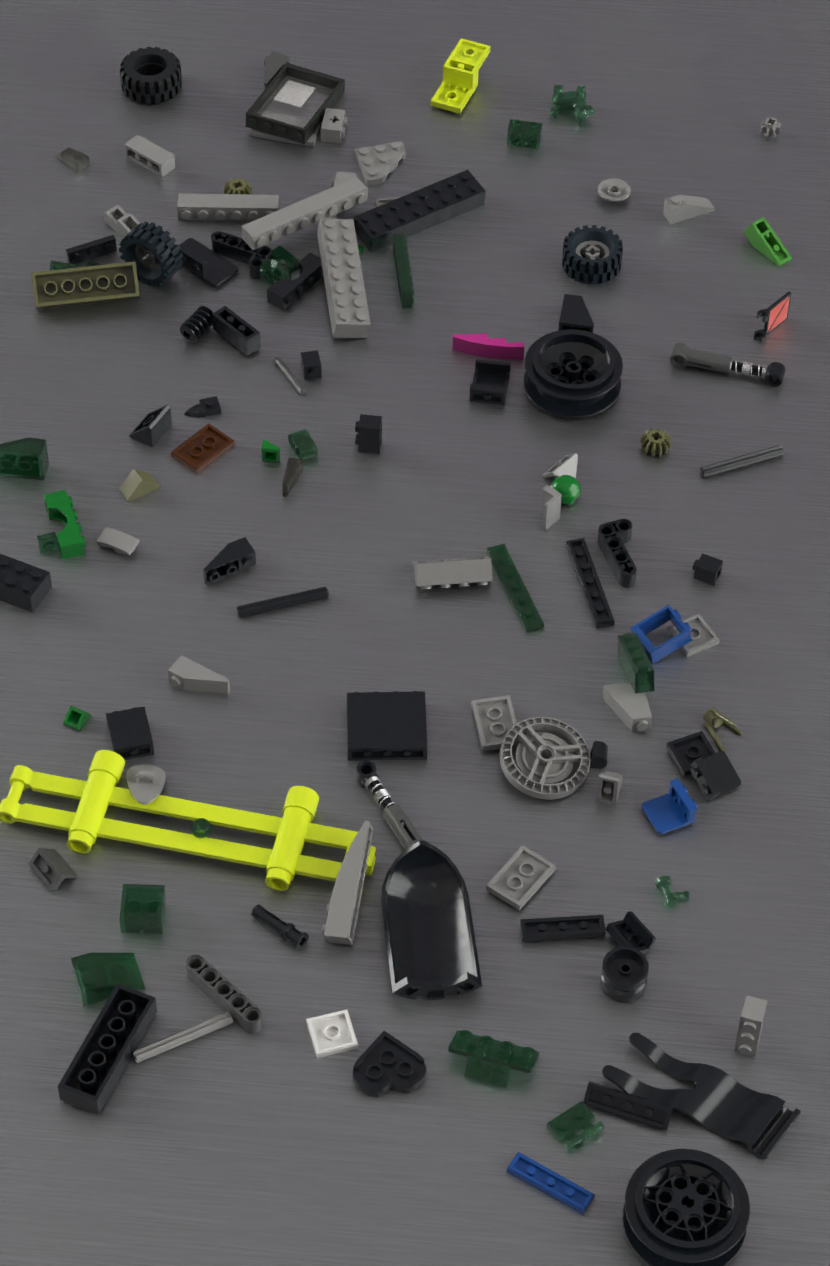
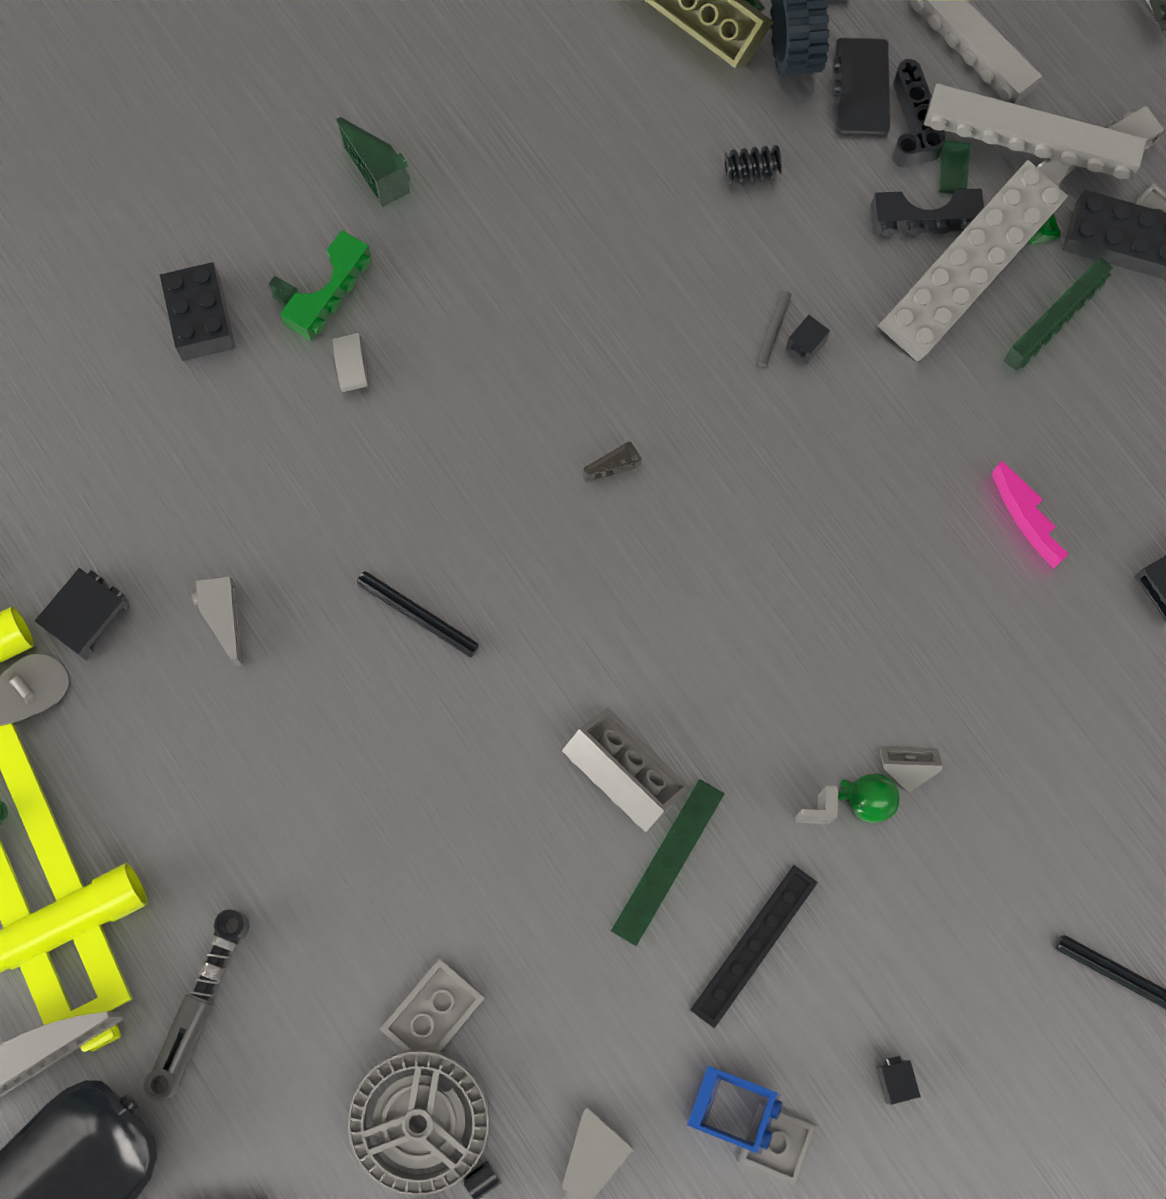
camera: 50 degrees right, 25 degrees up
green slope [62,705,91,731] -> none
olive slope [119,469,160,502] -> none
black slope [129,405,172,447] -> none
reddish brown tile [171,423,235,474] -> none
black plate [184,396,221,418] -> none
black slope [203,537,256,584] -> none
black brick [212,306,261,356] -> none
olive gear [224,178,252,194] -> none
clear green dish [260,259,291,284] -> none
green slope [261,440,280,462] -> none
clear green beam [288,429,318,462] -> none
black panel [347,691,427,761] -> none
black brick [355,414,382,454] -> none
black panel [469,359,511,406] -> none
black wheel [524,329,623,418] -> none
black beam [597,519,637,588] -> none
clear green brick [618,633,655,694] -> none
olive gear [640,428,671,457] -> none

